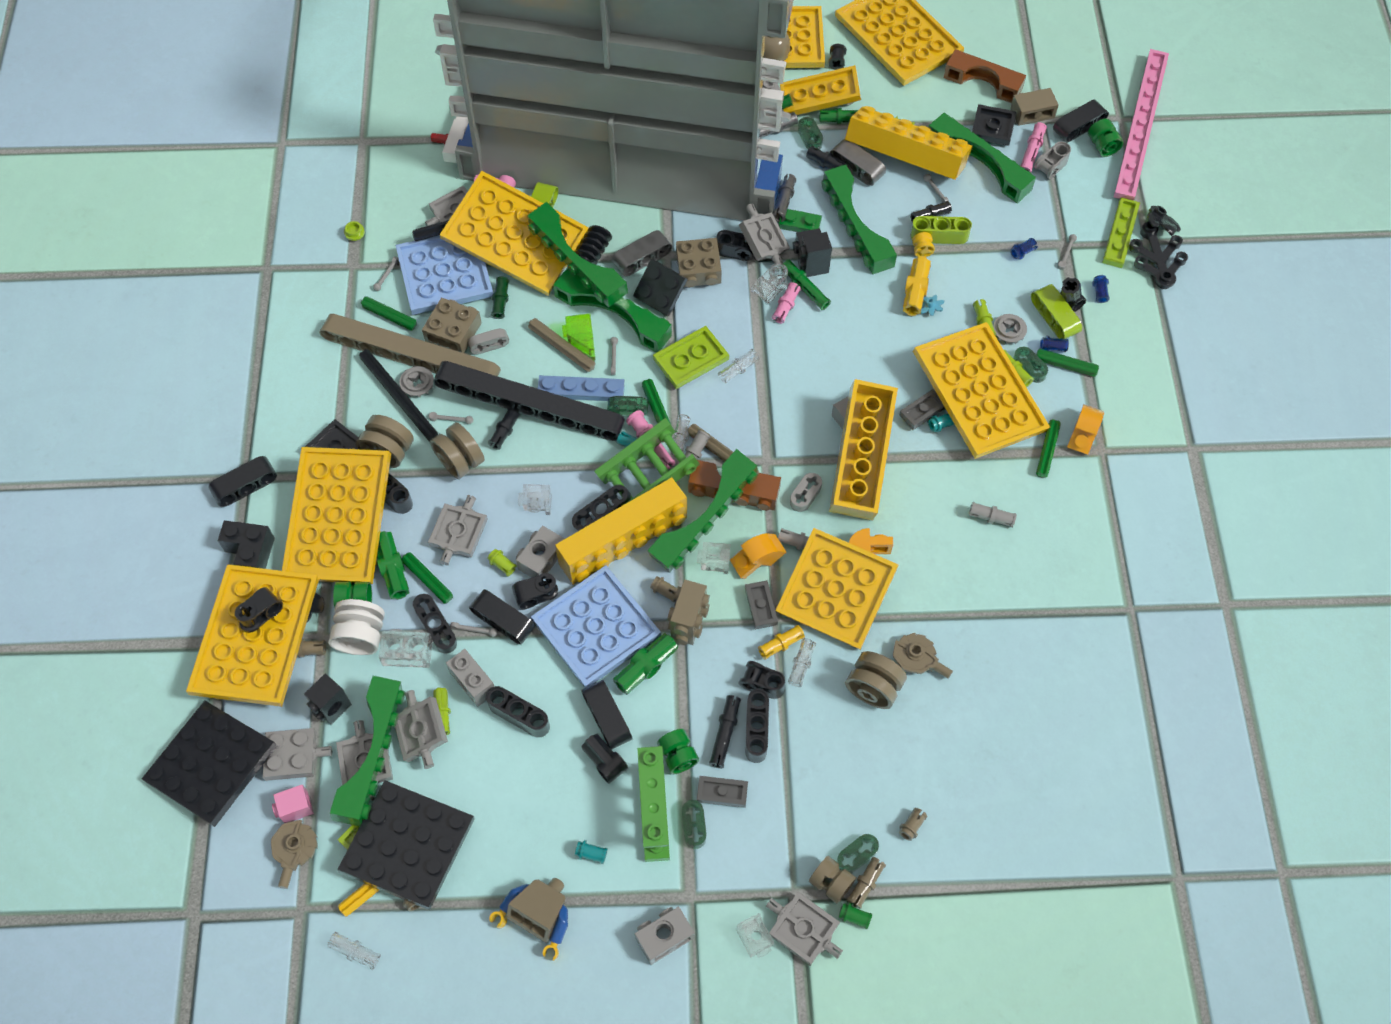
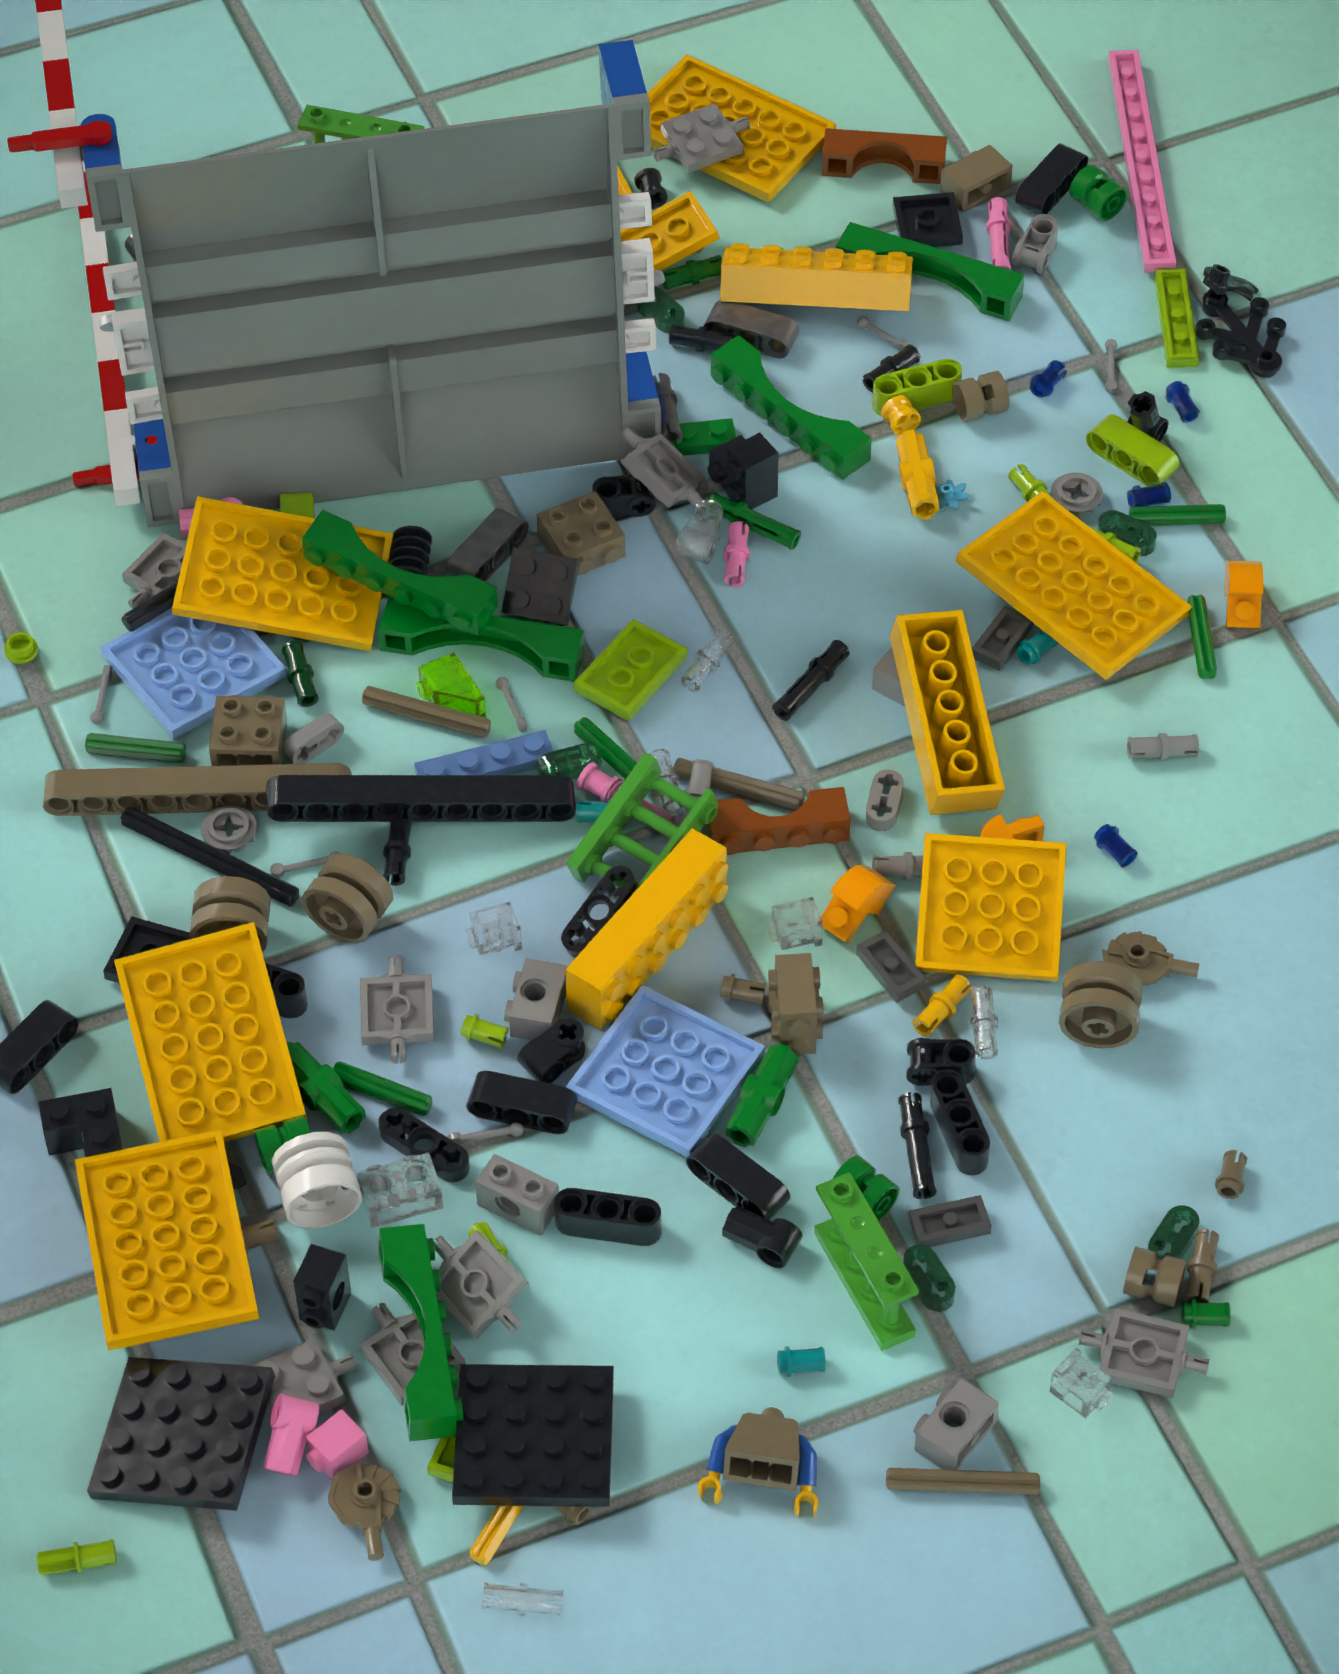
camera: 20 degrees left, 10 degrees down
black piece [235,587,283,633] -> none
green arch [647,449,758,572] -> none
none -> lime axle [36,1539,117,1575]
none -> bright pink piece [263,1393,319,1476]
none -> light grey plate [652,103,750,173]
none -> black pin [772,640,850,721]
none -> dark tan axle [886,1468,1040,1495]
none -> dark tan wheel [952,371,1009,422]
none -> clear blue pin [1094,824,1138,868]

